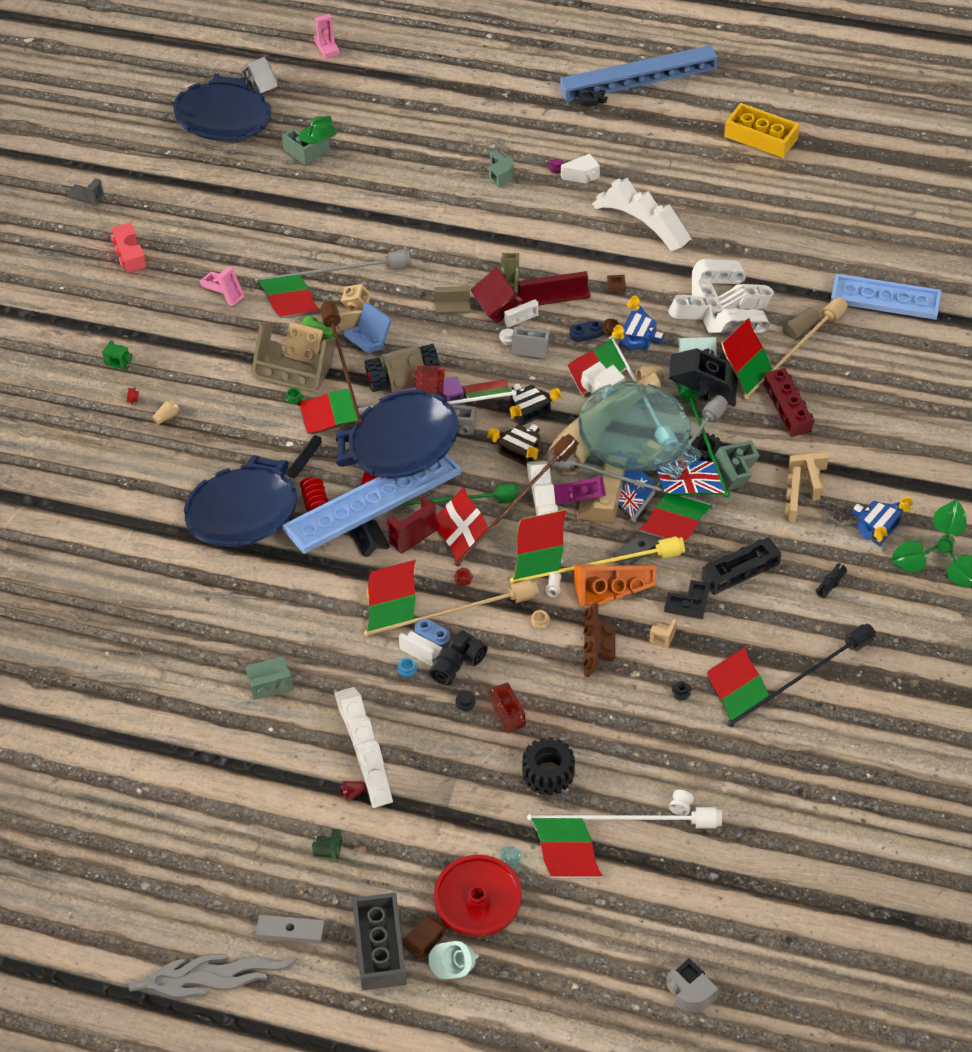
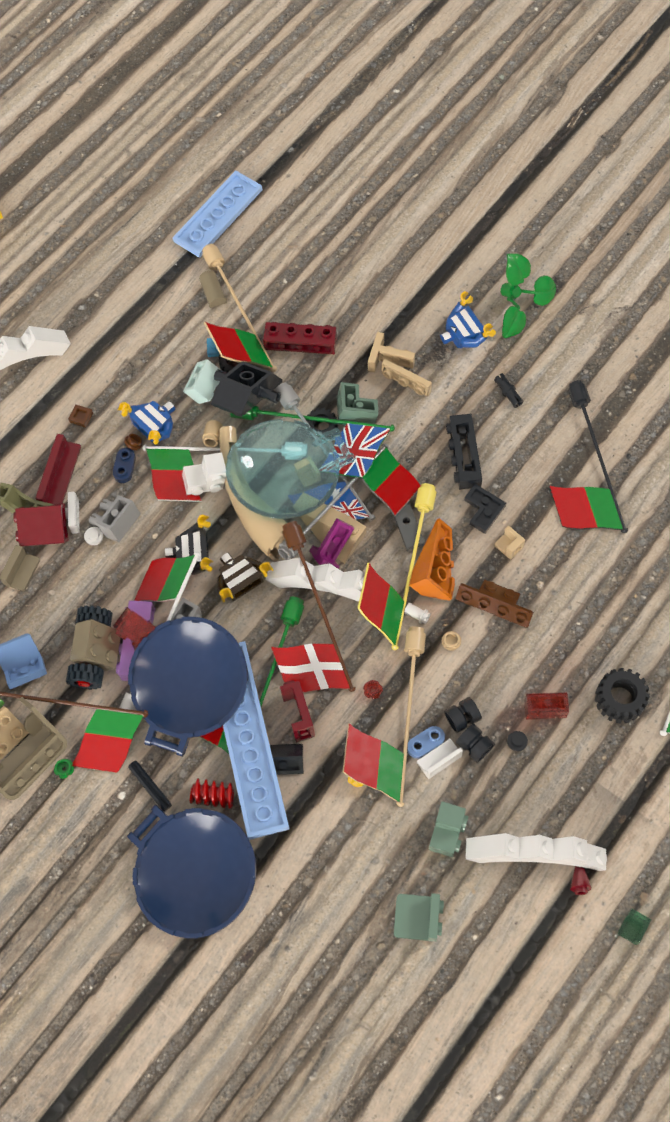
camera: 65 degrees left, 15 degrees up
tan cone [152,399,180,425] -> none
dark azure plate [397,658,418,677] -> none
white piece [668,259,774,333] -> none
black plate [671,681,692,701] -> none
none -> sand green brick [429,801,469,858]

